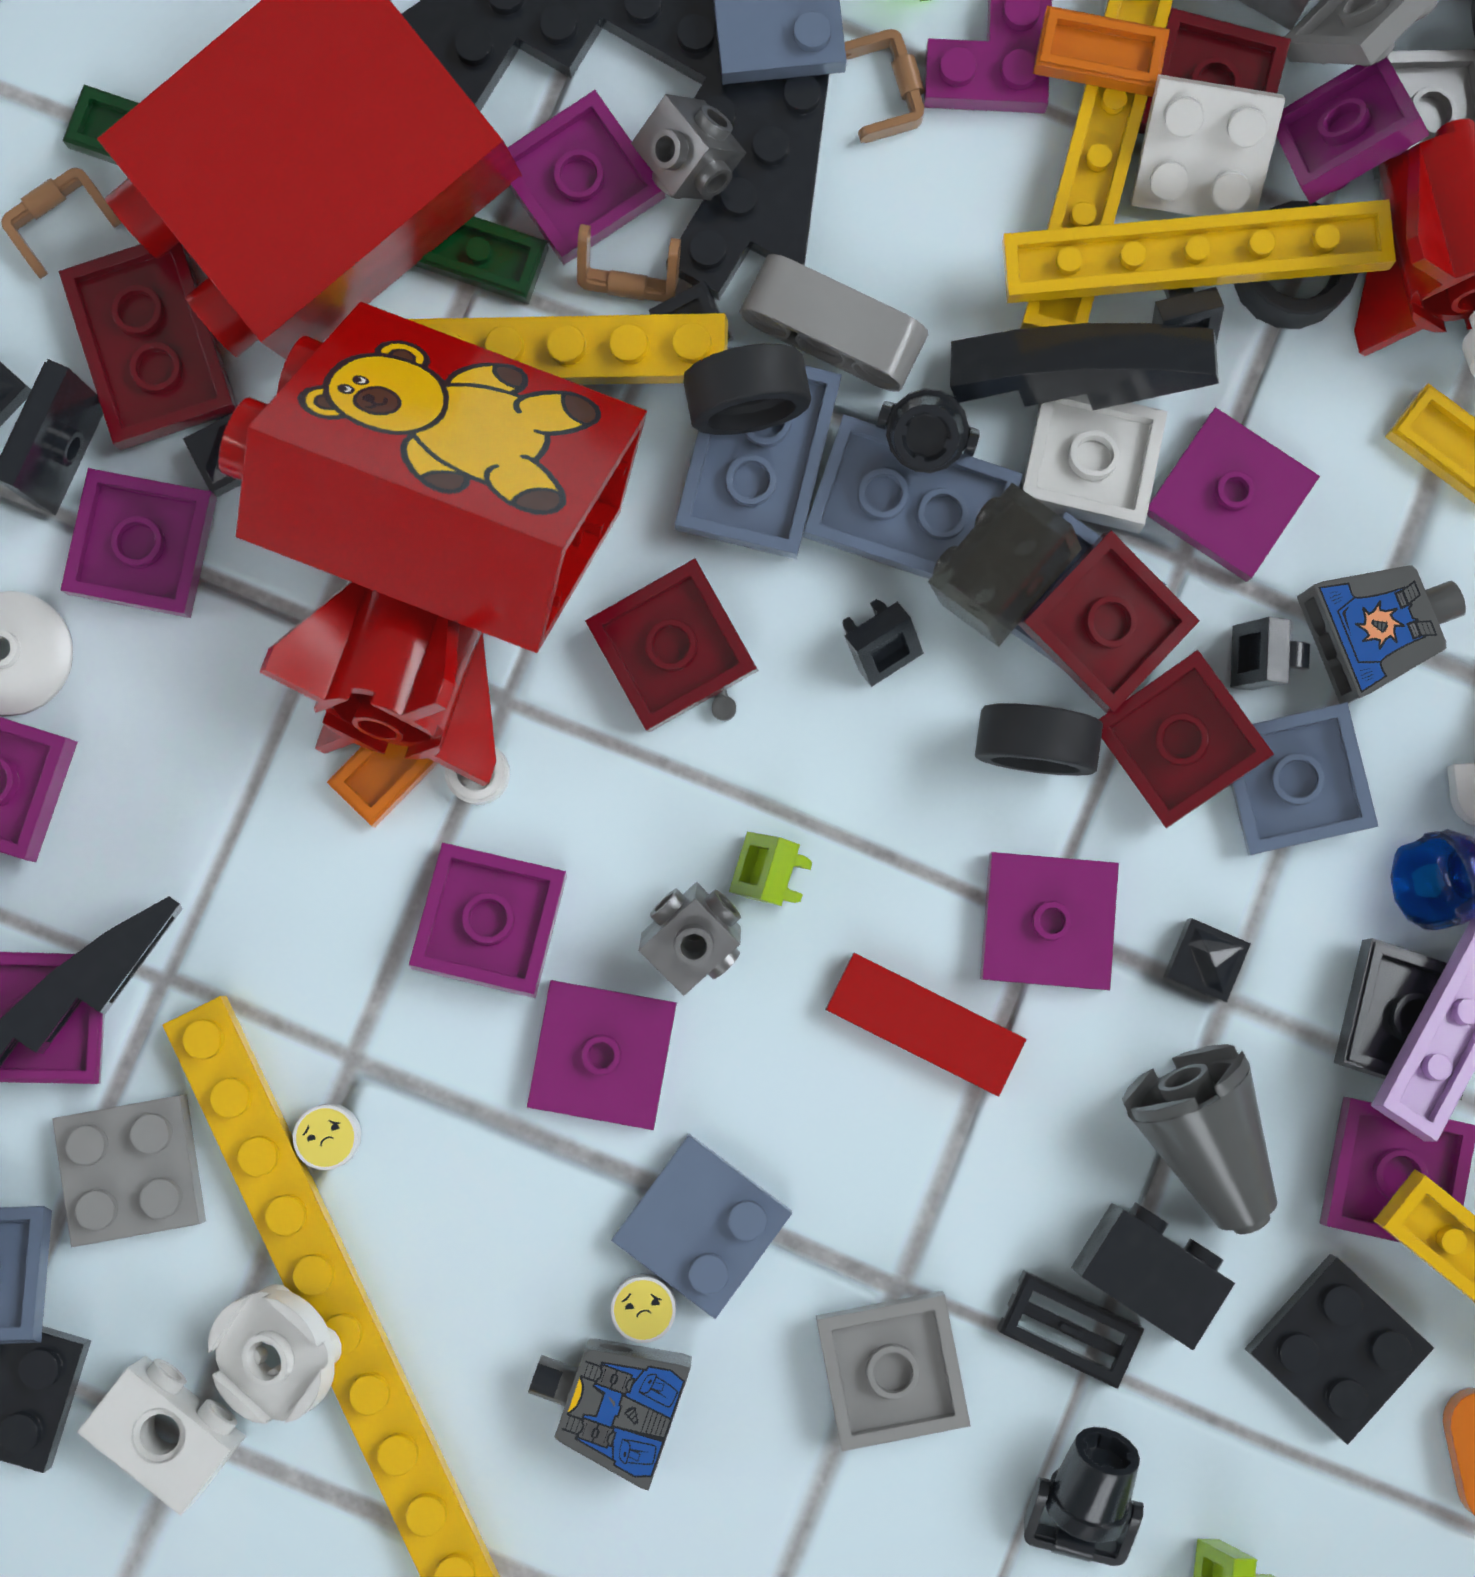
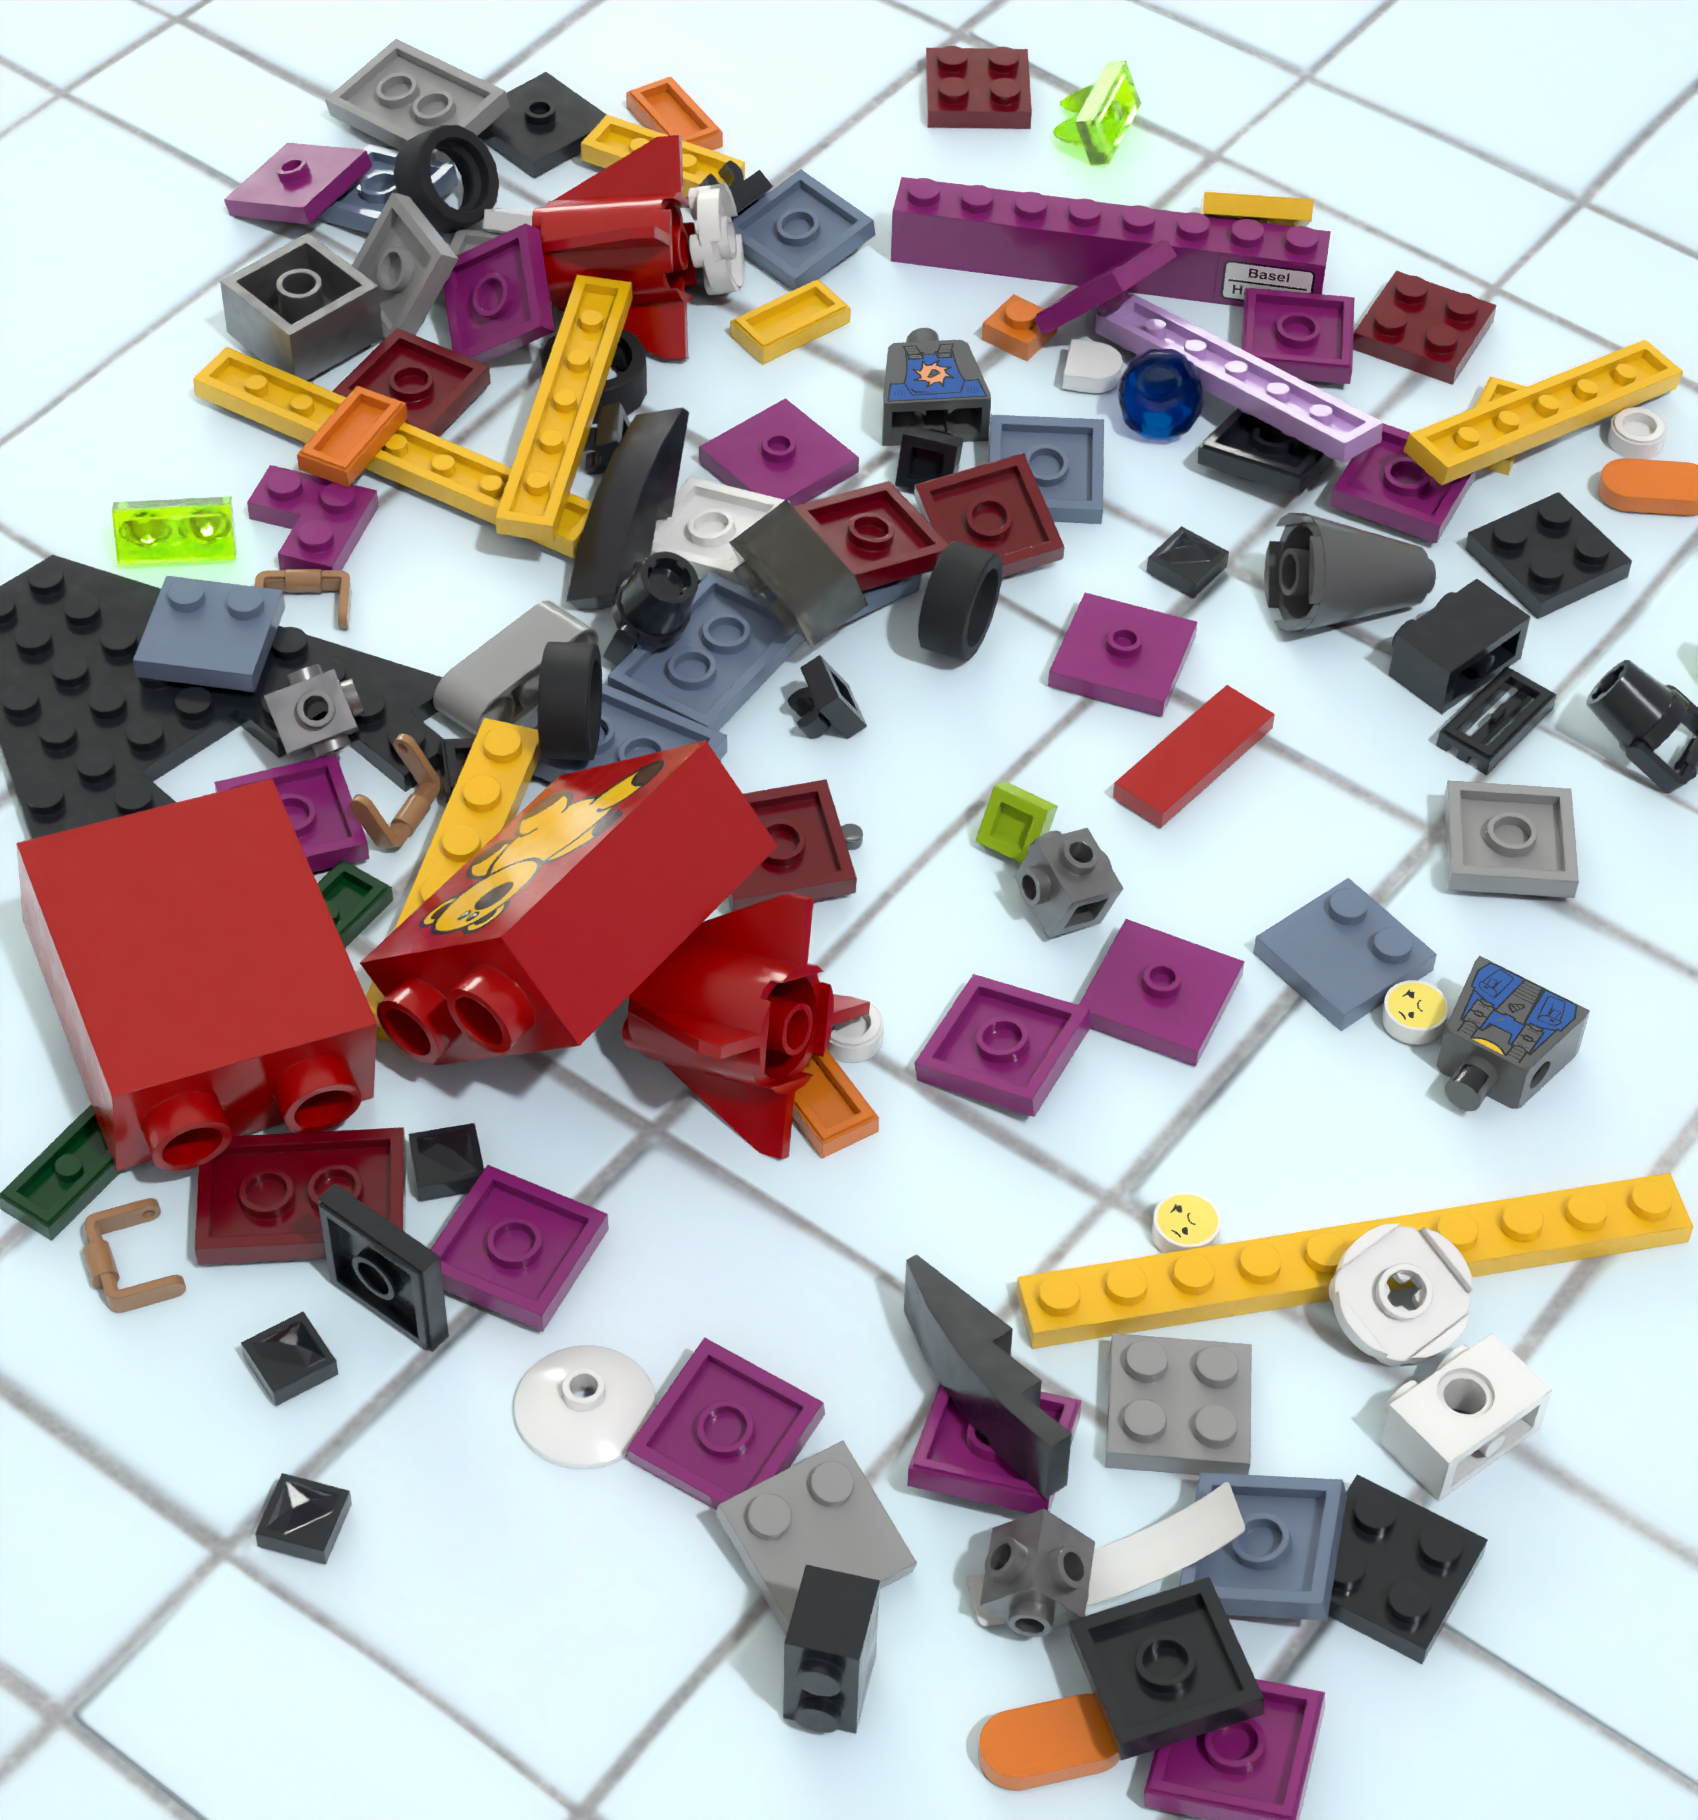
camera: 75 degrees left, 35 degrees down
white plate [1130,74,1286,216] -> none

